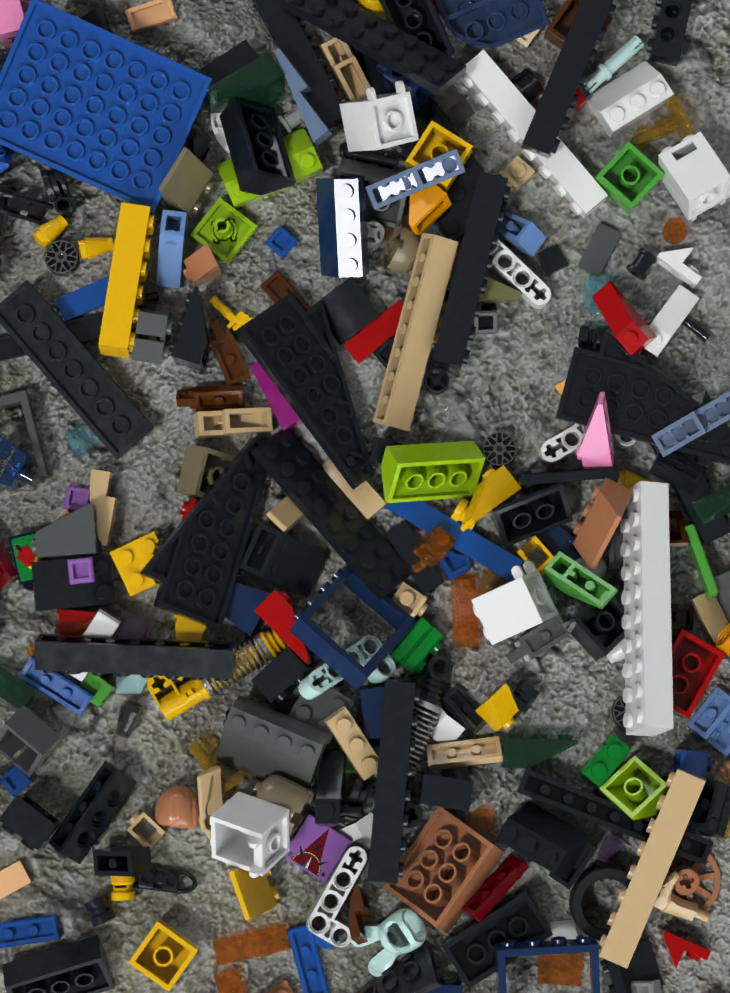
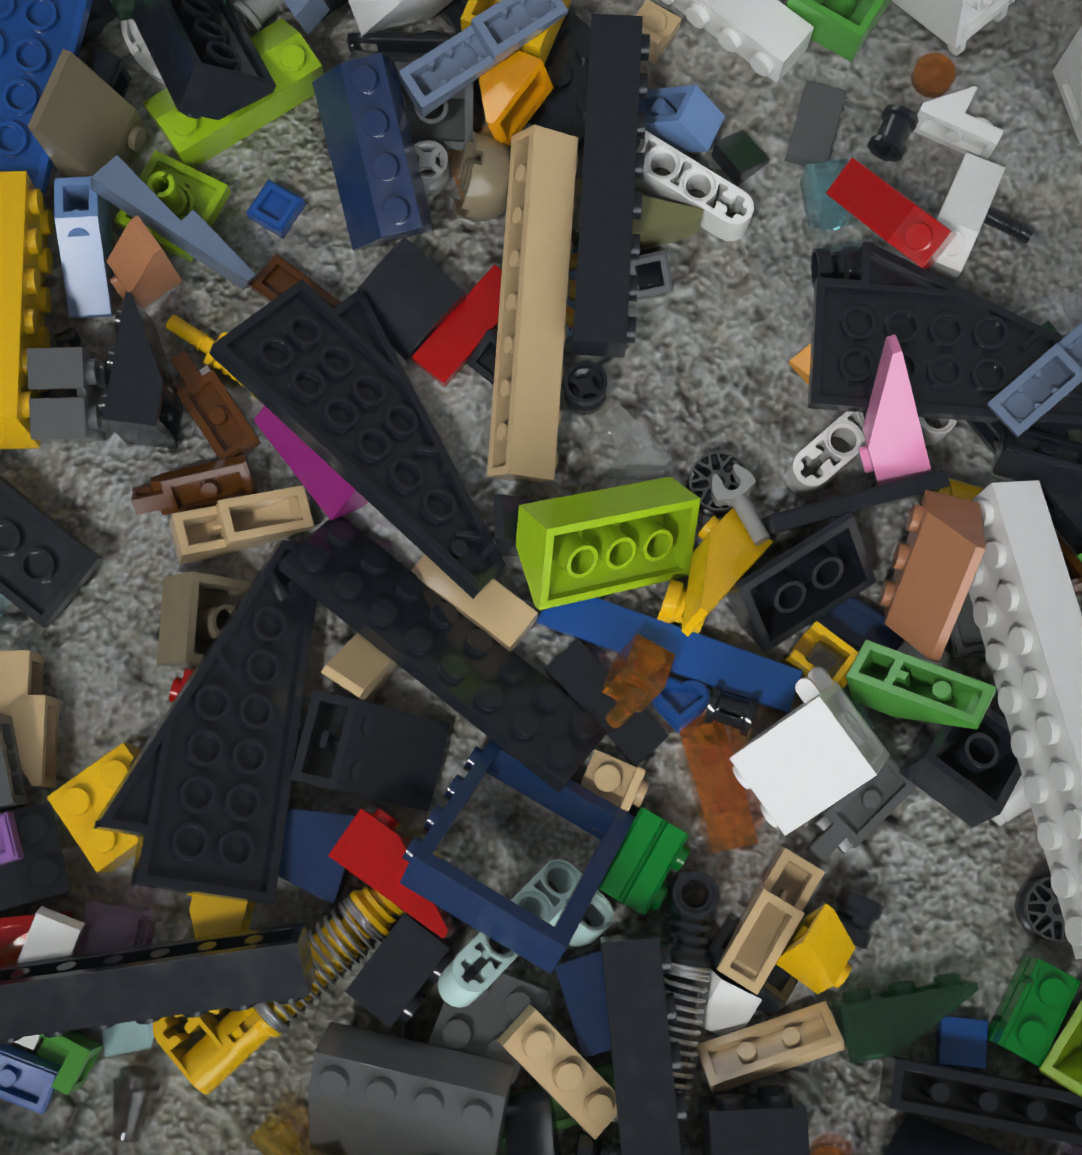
camera: 15 degrees left, 5 degrees down
none -> sand blue slope [90,155,256,290]
none -> black bush [704,685,759,737]
none -> light grey bar [711,464,770,546]
none -> tan slope [716,846,825,995]
none -> blue tile [935,1014,988,1069]

